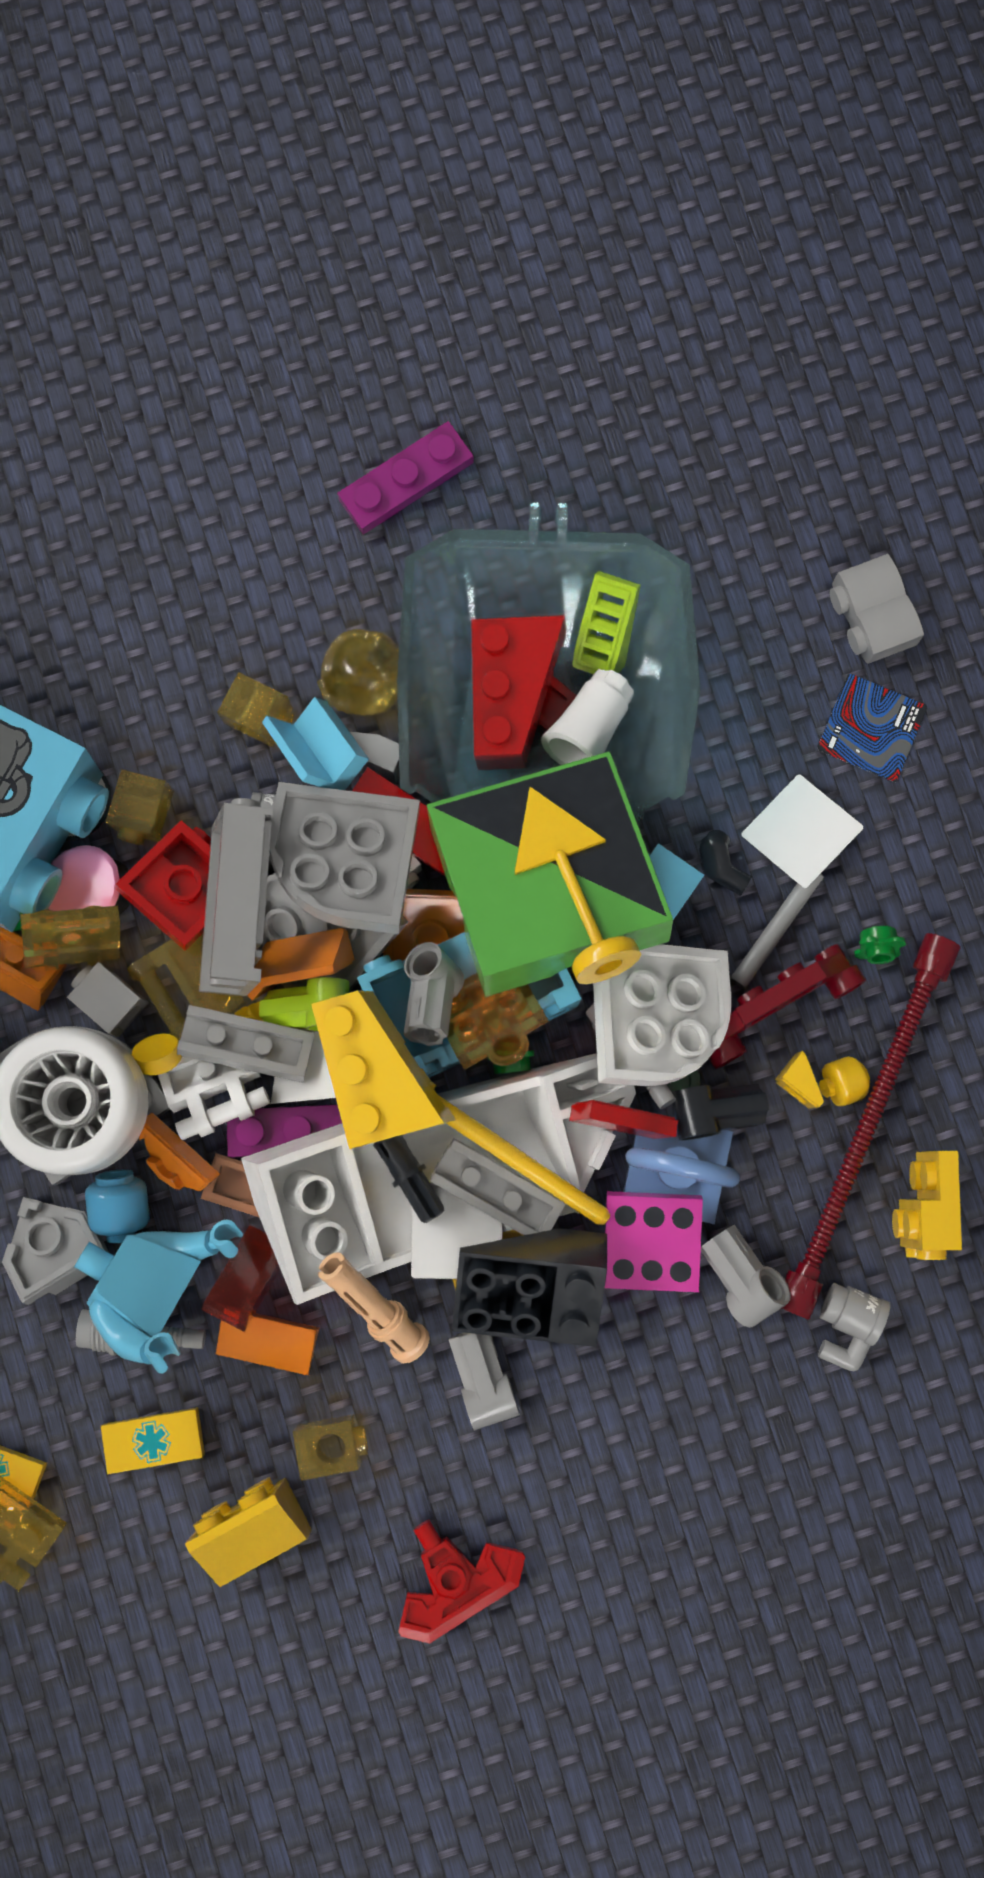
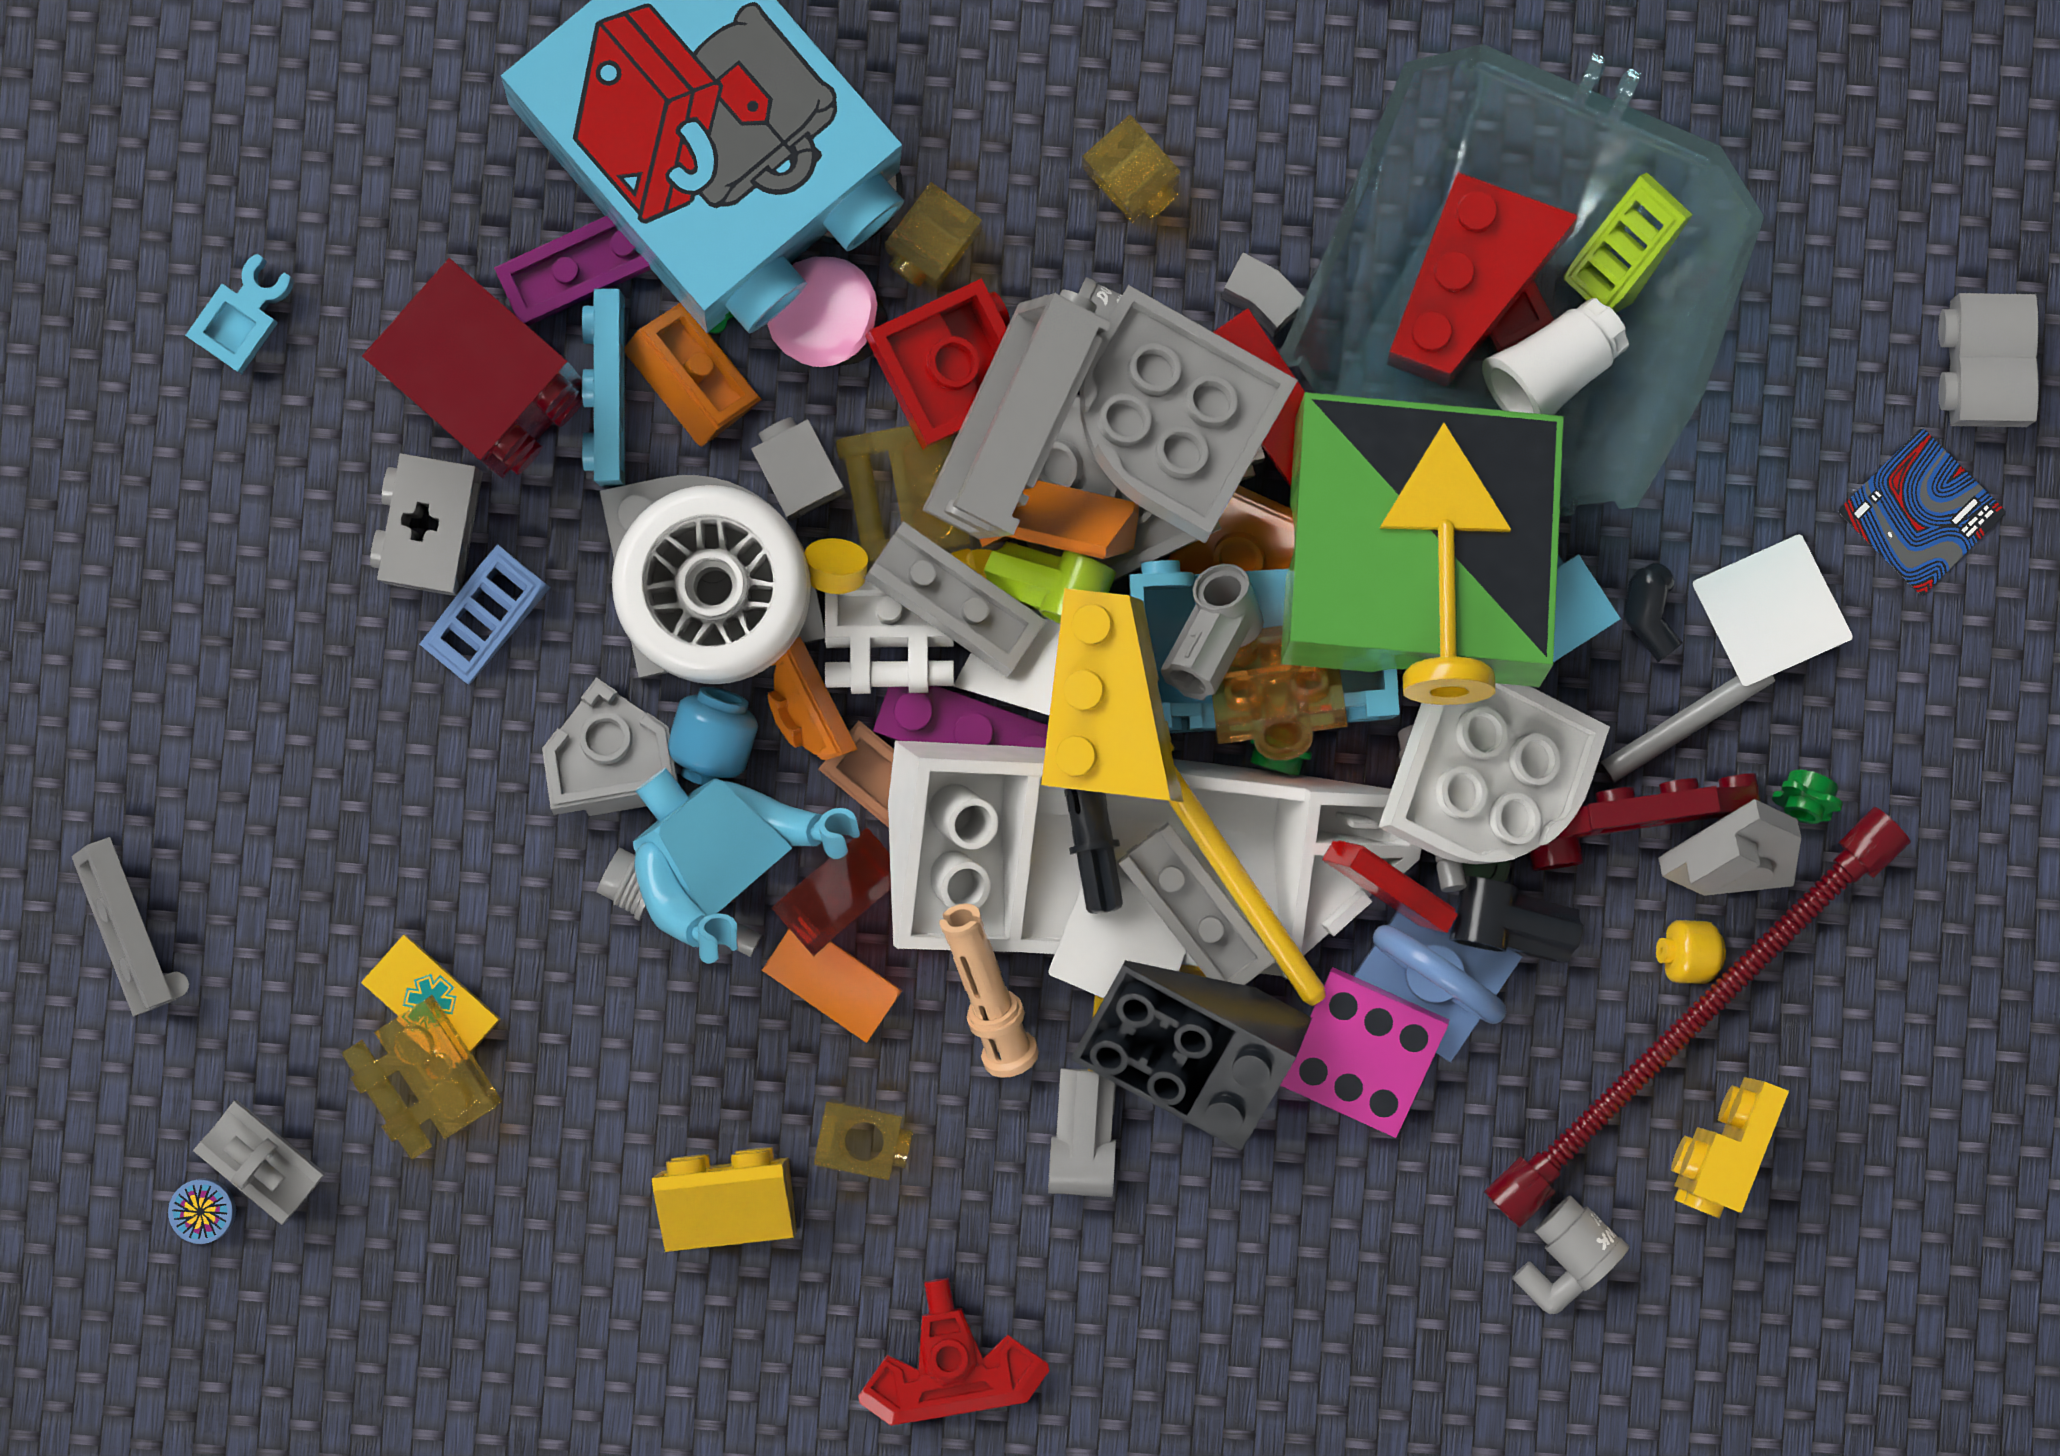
camera: 20 degrees right, 5 degrees up
clear yellow plate [20,905,120,971] -> none
yellow tile [101,1407,205,1474] -> none
medium azure panel [262,697,369,790] -> none
clear yellow piece [317,629,406,716] -> none
light grey piece [701,1225,791,1328] -> none
yellow slope [775,1051,824,1109] -> none
none -> light grey plate [1659,799,1801,896]

